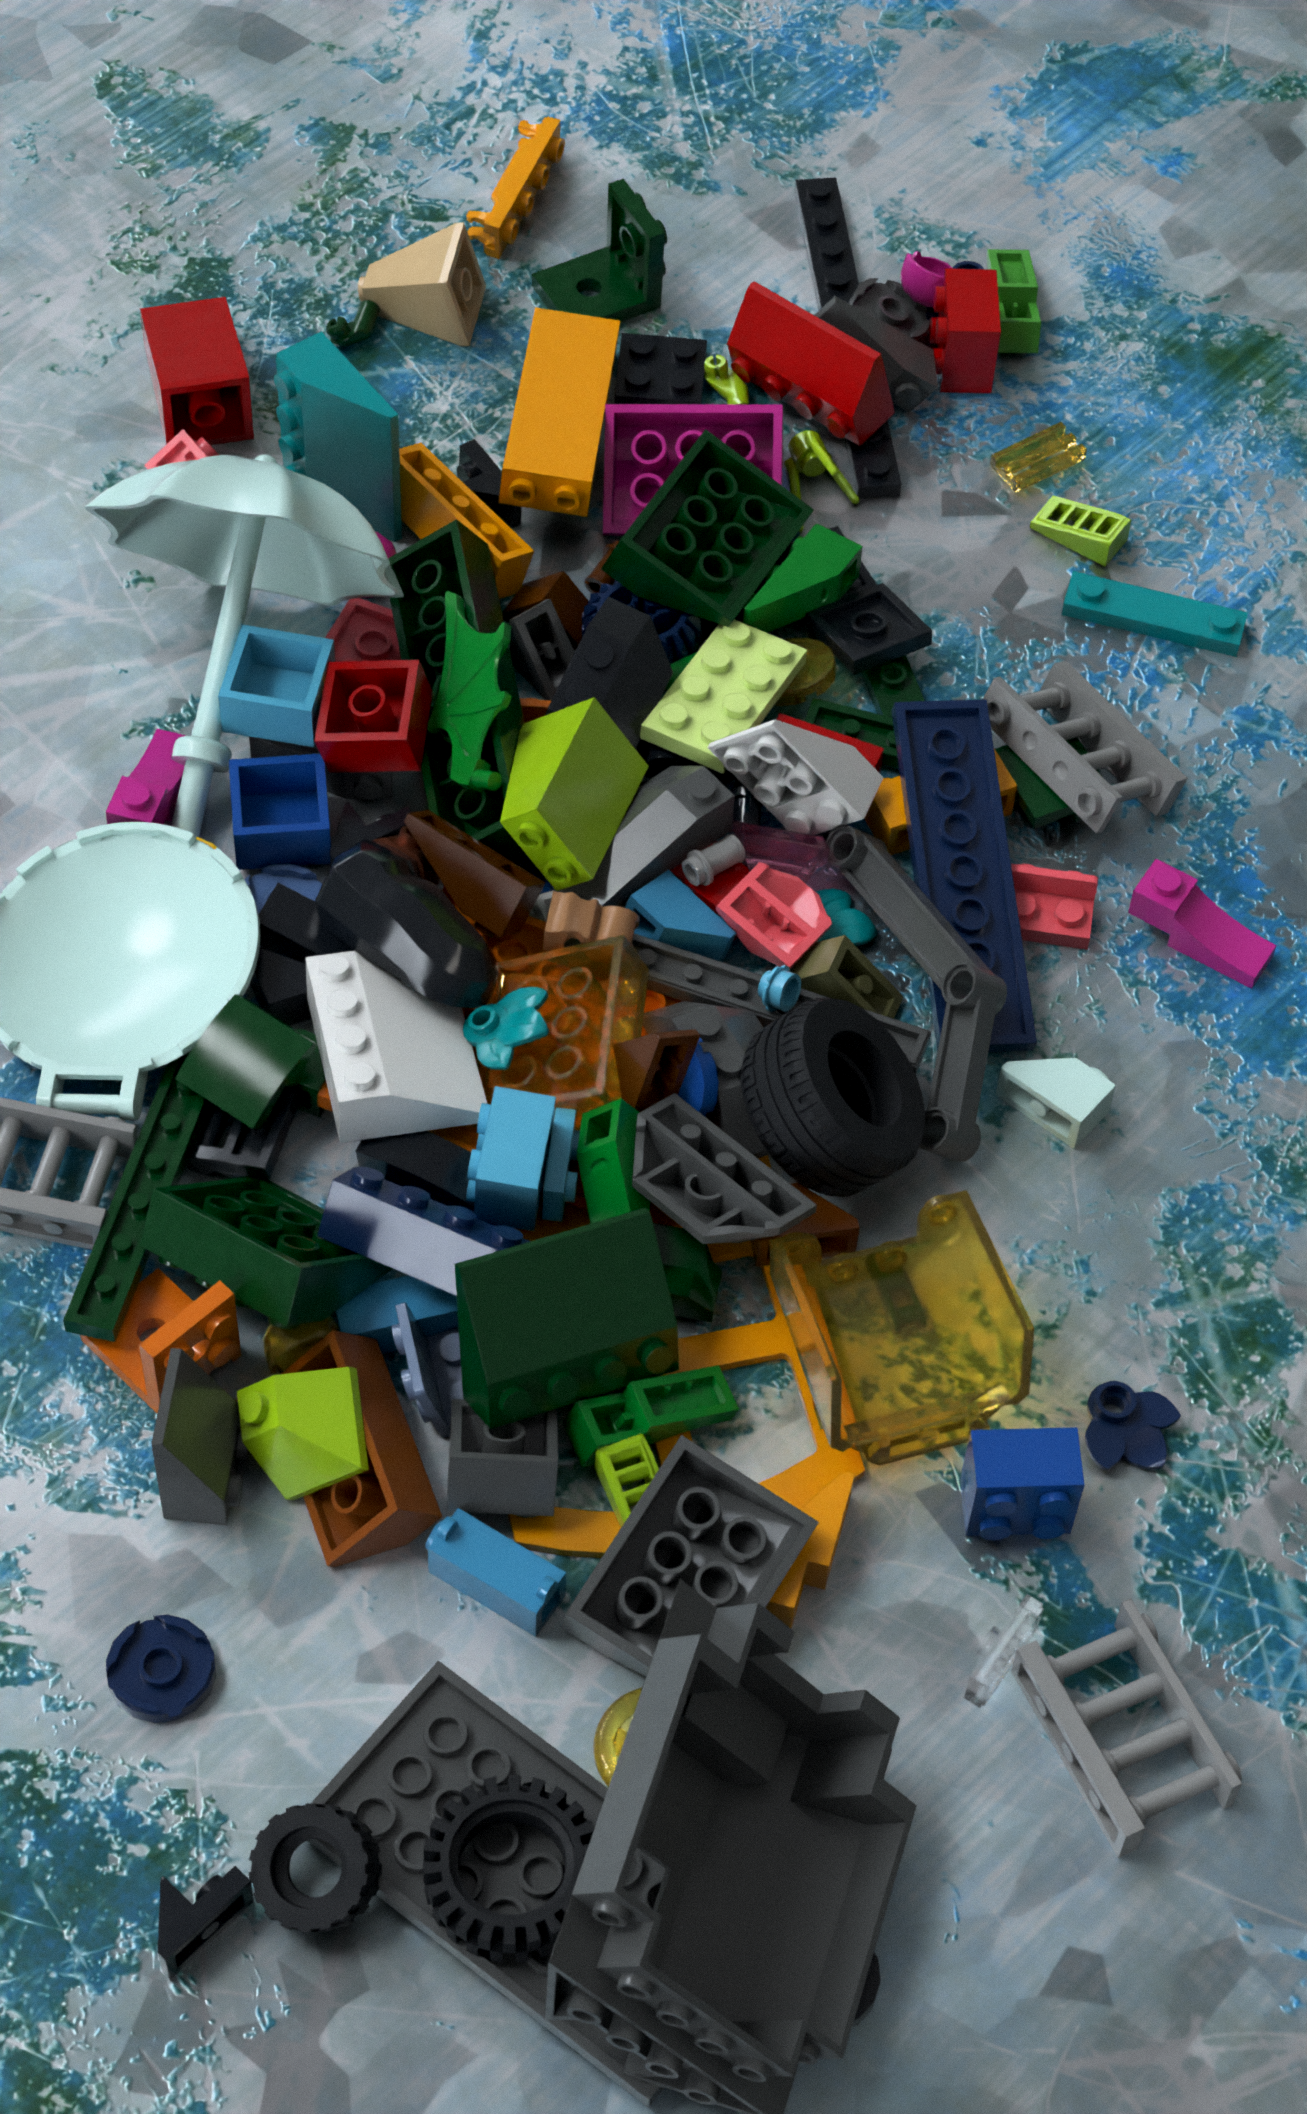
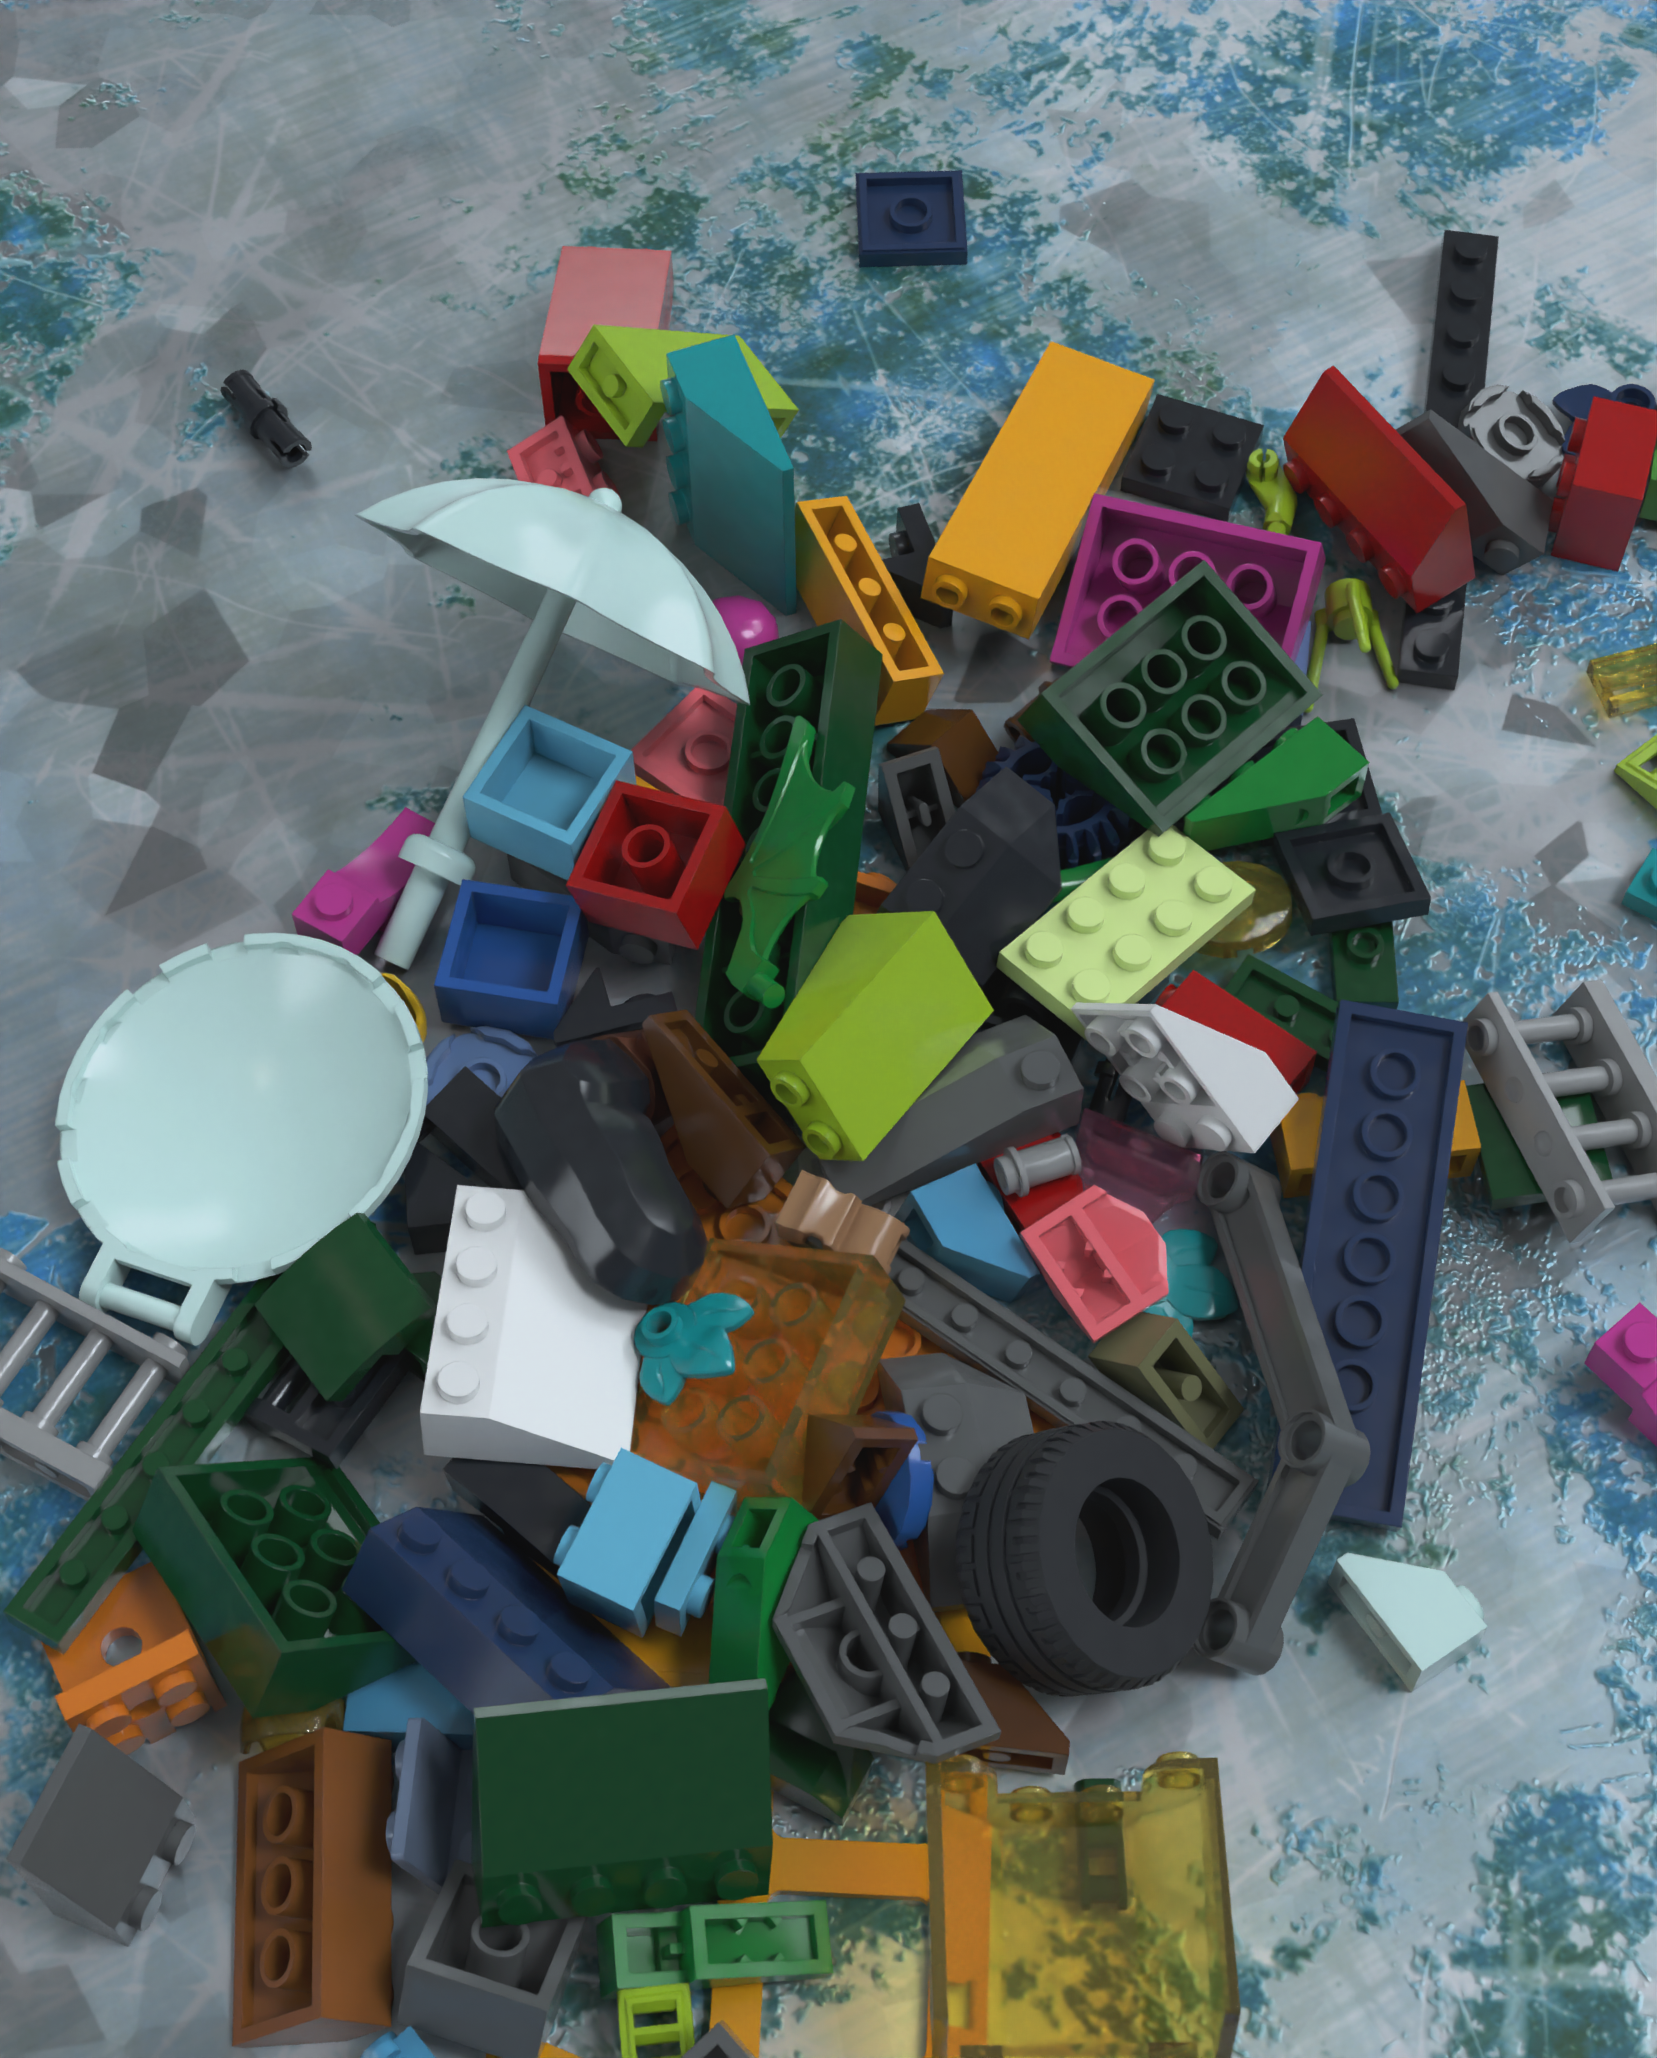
camera: 20 degrees right, 5 degrees up
lime slope [237,1367,369,1501] -> none
dark green arm [326,300,380,348] -> none
tan slope [358,222,486,346] -> none
light orange piece [466,116,565,259] -> none
dark green bracket [532,178,667,323] -> none
medium azure plate [758,965,801,1012] -> none
dark pink hair [900,251,952,307] -> none
coral bracket [1011,863,1098,950] -> none
none -> lime panel [567,325,799,448]
none -> dark blue tile [855,170,968,267]

